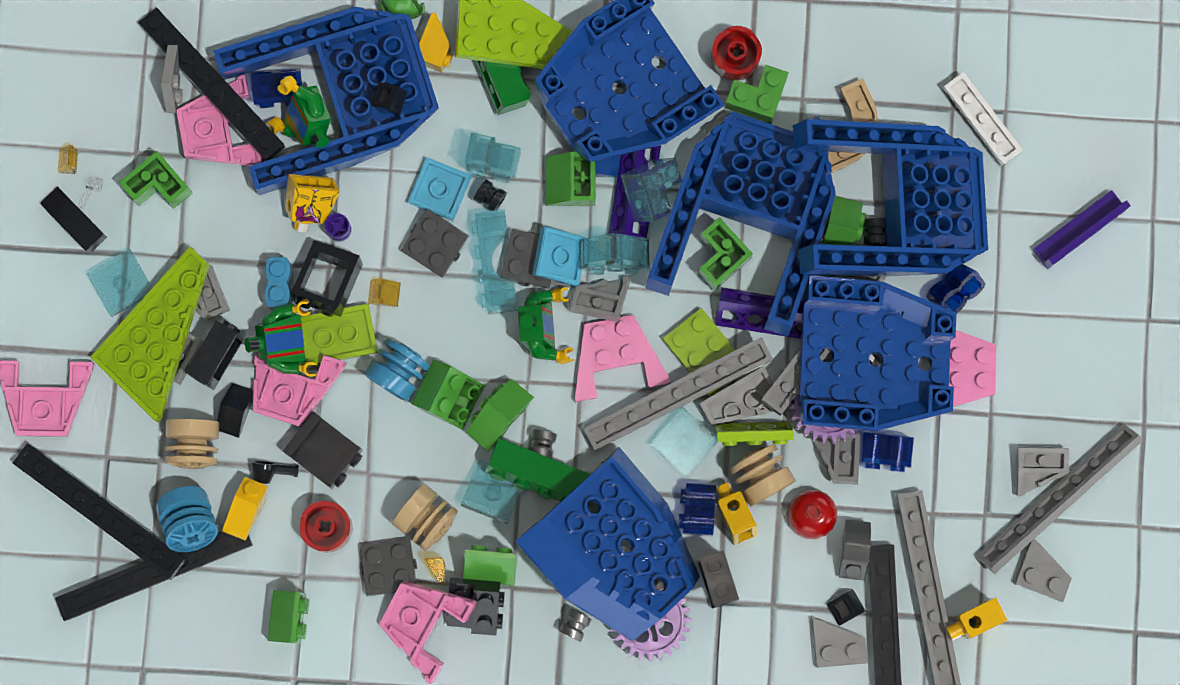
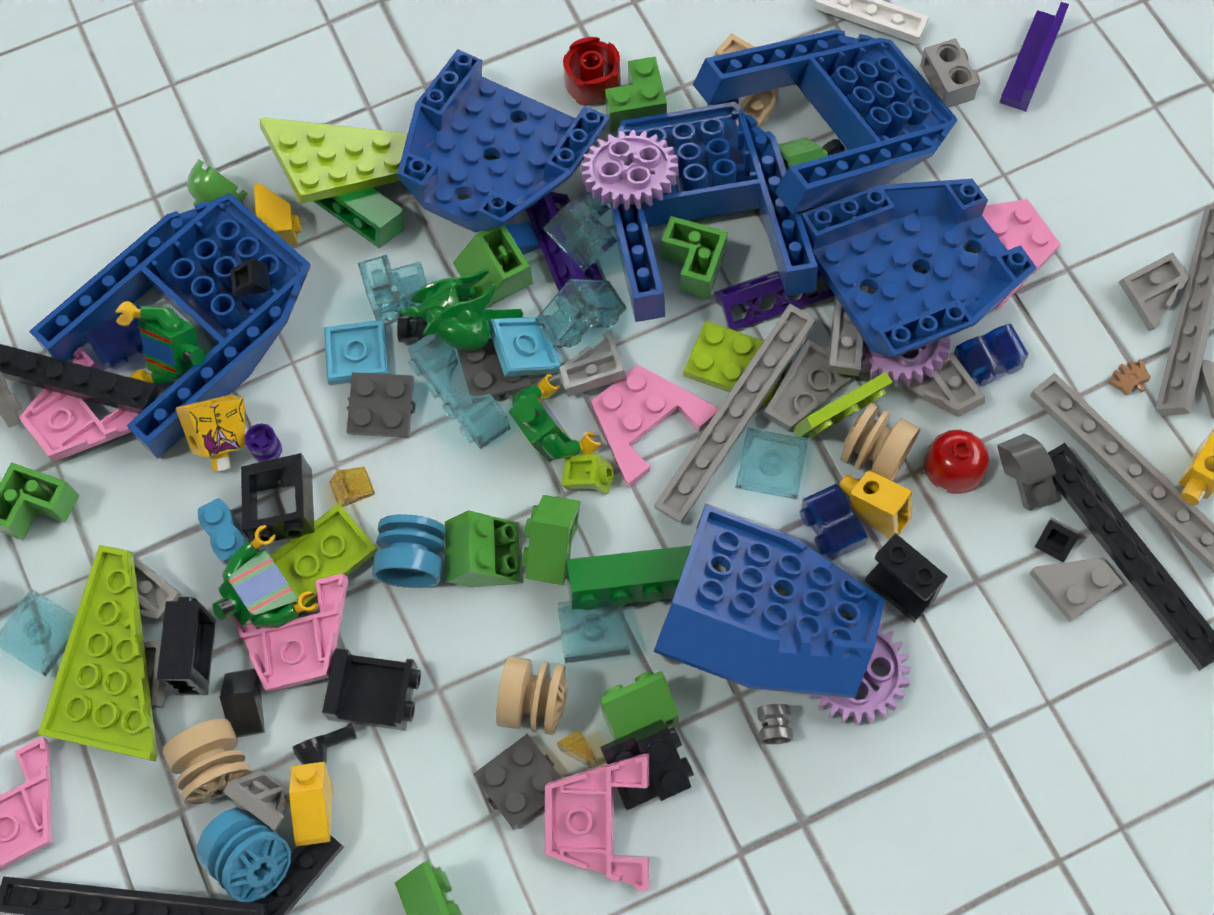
camera: 25 degrees left, 15 degrees down
red brick [300,501,353,553] -> none
flat silver wheel [529,429,557,459] -> none
clear blue brick [926,264,986,313] -> none
none -> light grey wing [223,770,288,830]
none -> green hair [401,269,525,351]
none -> lime bracket [561,454,614,494]
none -> lavender gear [581,130,679,210]
none -> light grey brick [920,38,980,108]
none -> medium nougat piece [1108,359,1151,395]

